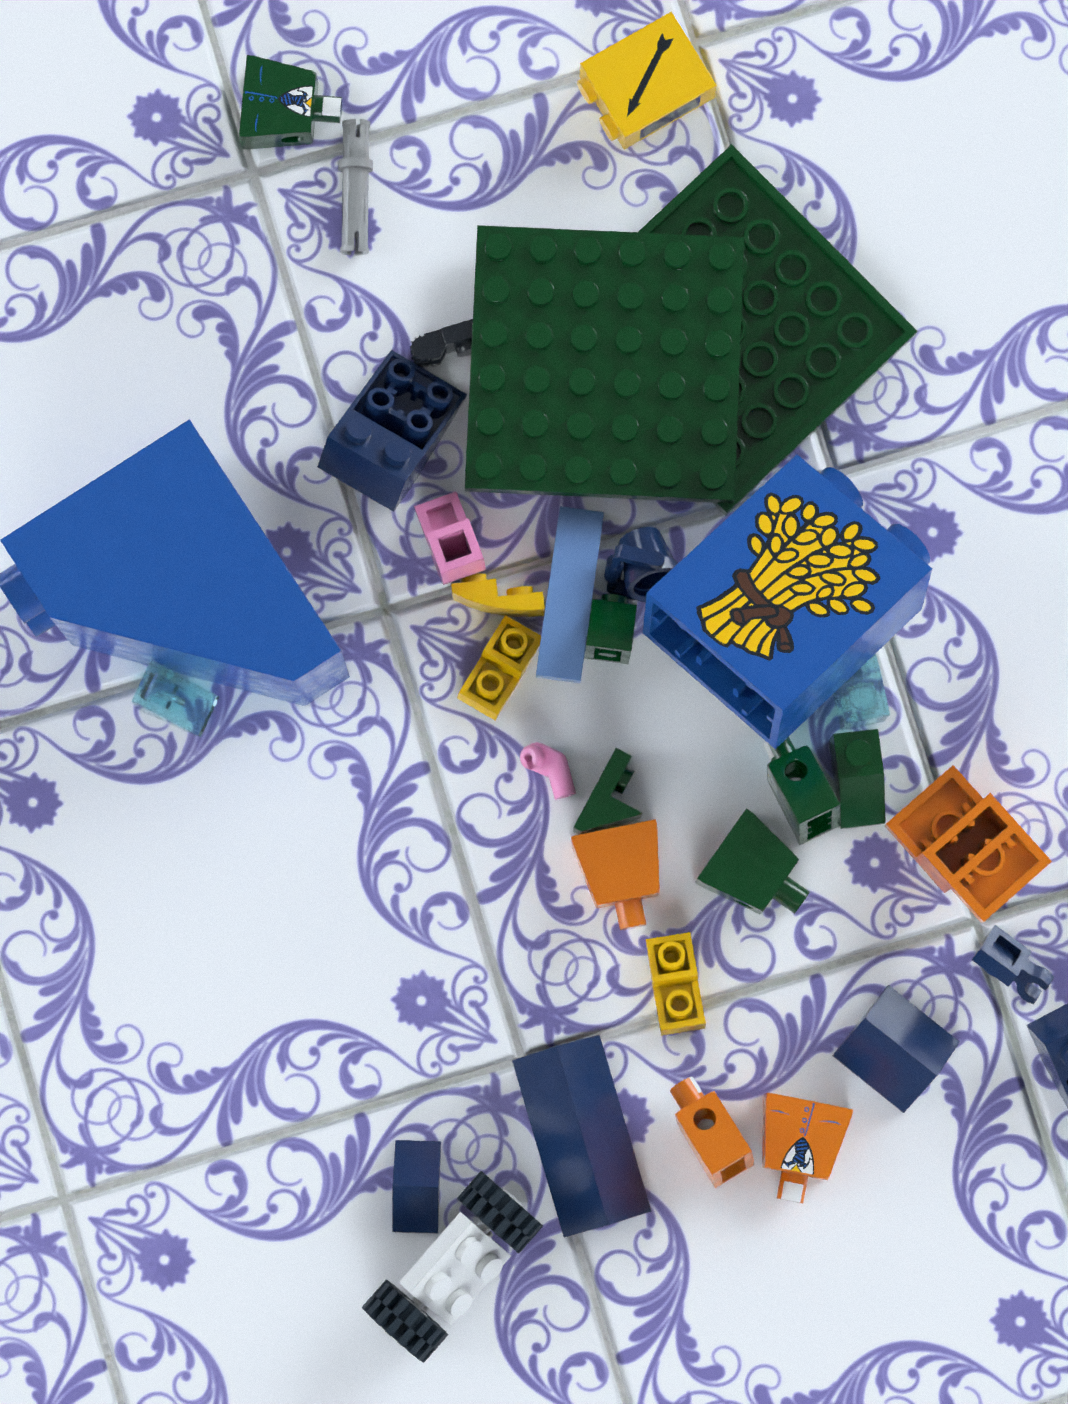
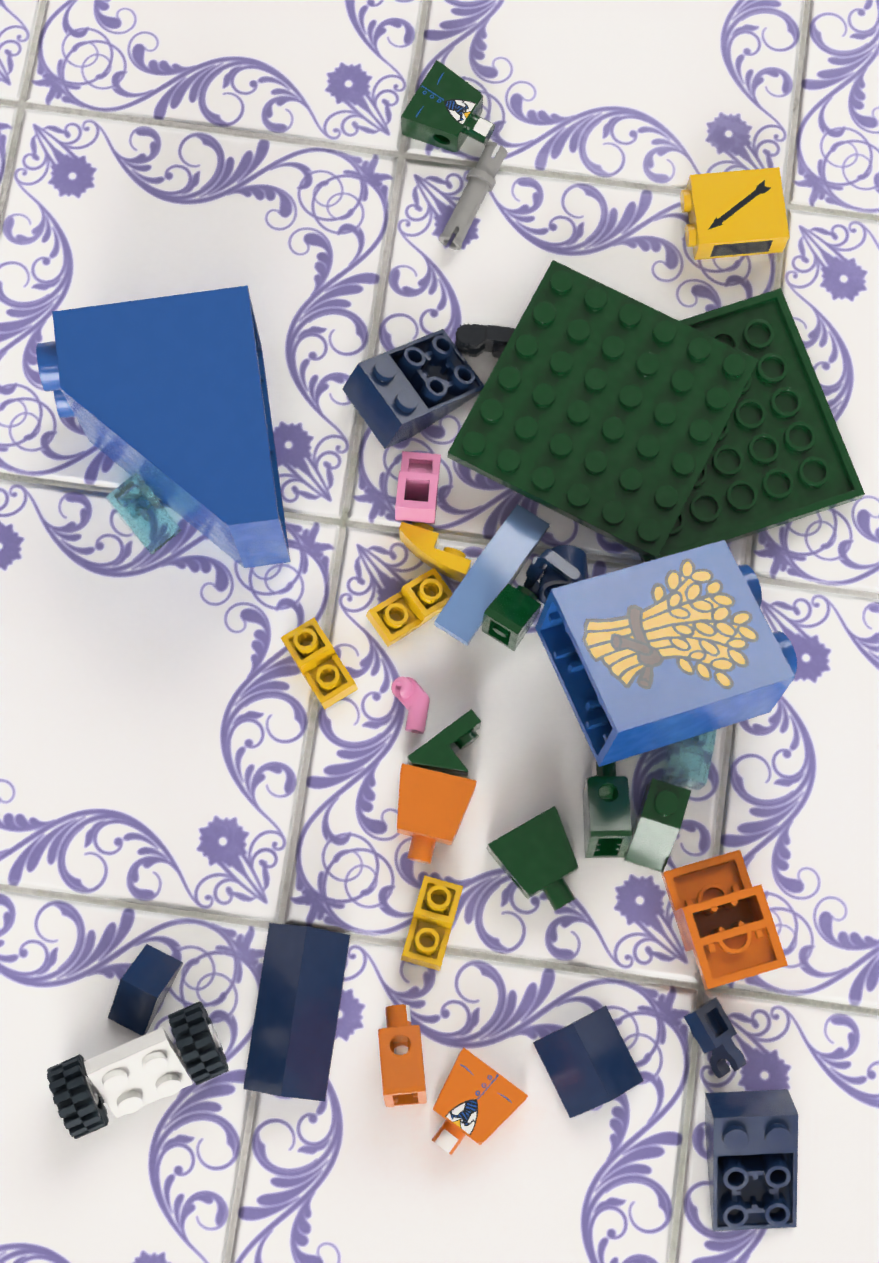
camera: 25 degrees right, 5 degrees down
none -> yellow slope [280,618,358,710]

